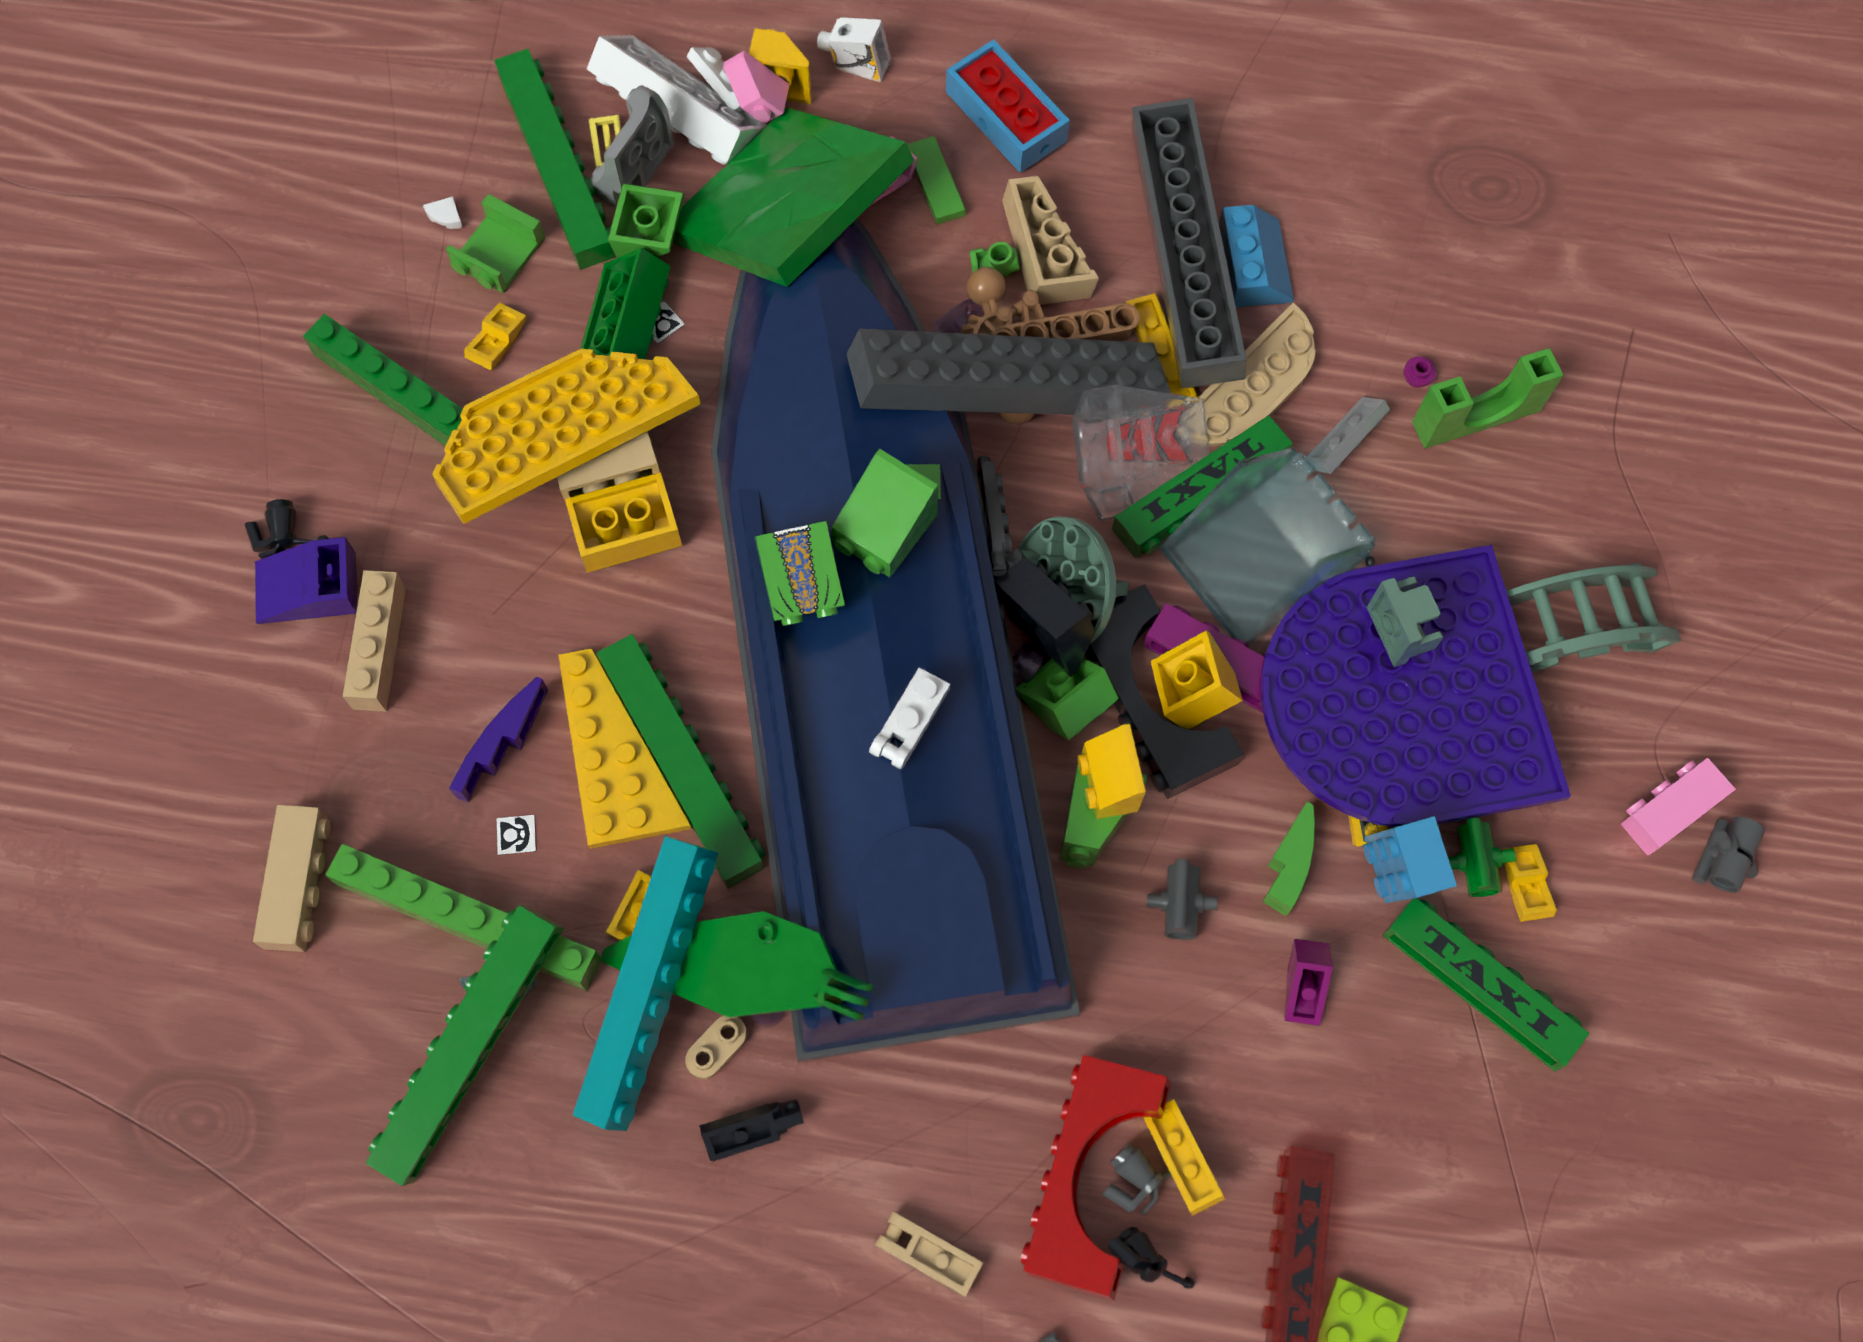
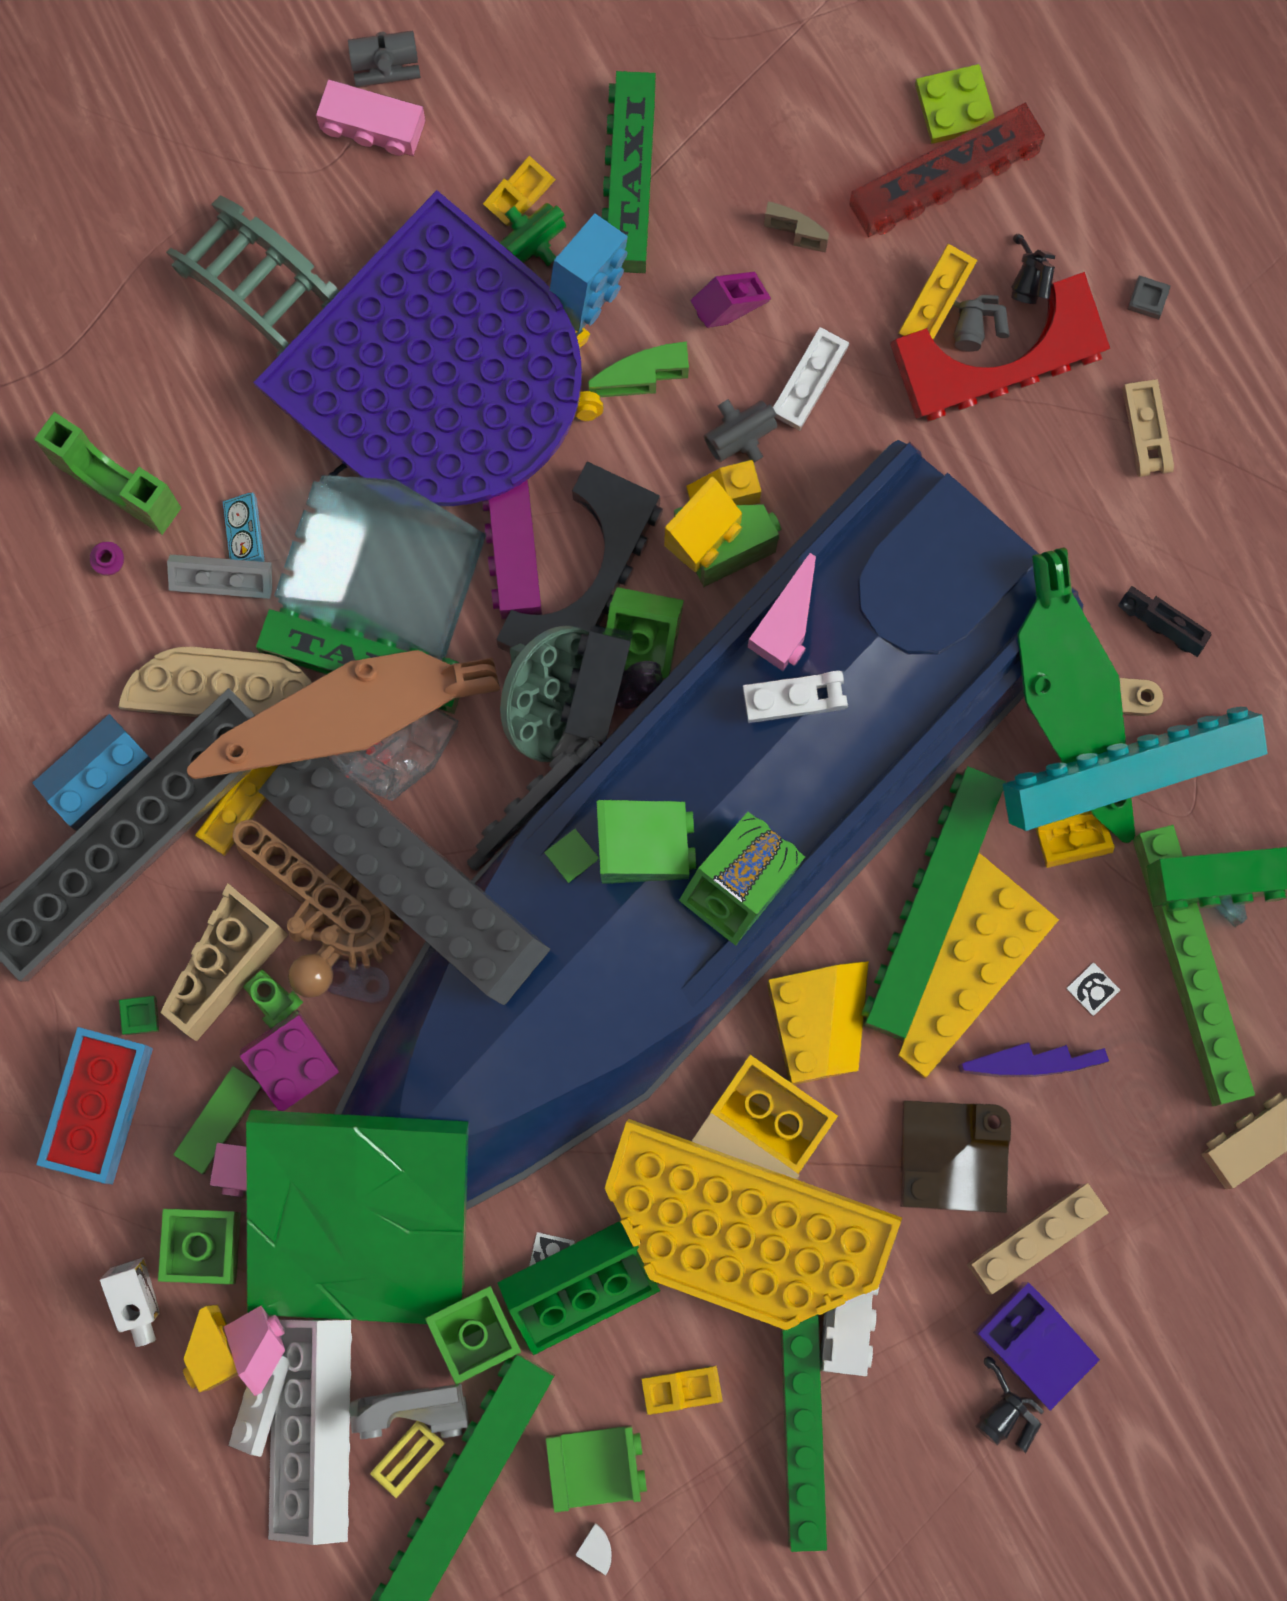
camera: 125 degrees left, 10 degrees up
yellow slope [1151,630,1243,729] -> none
sand green panel [1366,576,1443,667] -> none
none -> green plate [119,996,160,1036]
none -> bright green brick [158,1209,241,1284]
none -> nougat wing [187,650,500,779]
none -> slope [223,492,265,562]
none -> magenta brick [240,1010,339,1111]
none -> yellow plate [575,391,604,421]
none -> yellow slope [686,460,762,505]
none -> bright pink slope [748,553,816,671]
none -> dark tan slope [764,201,829,253]
none -> yellow wedge [767,961,869,1085]
none -> white plate [773,327,849,431]
none -> white wedge [820,1287,879,1376]
none -> dark brown slope [901,1101,1011,1213]

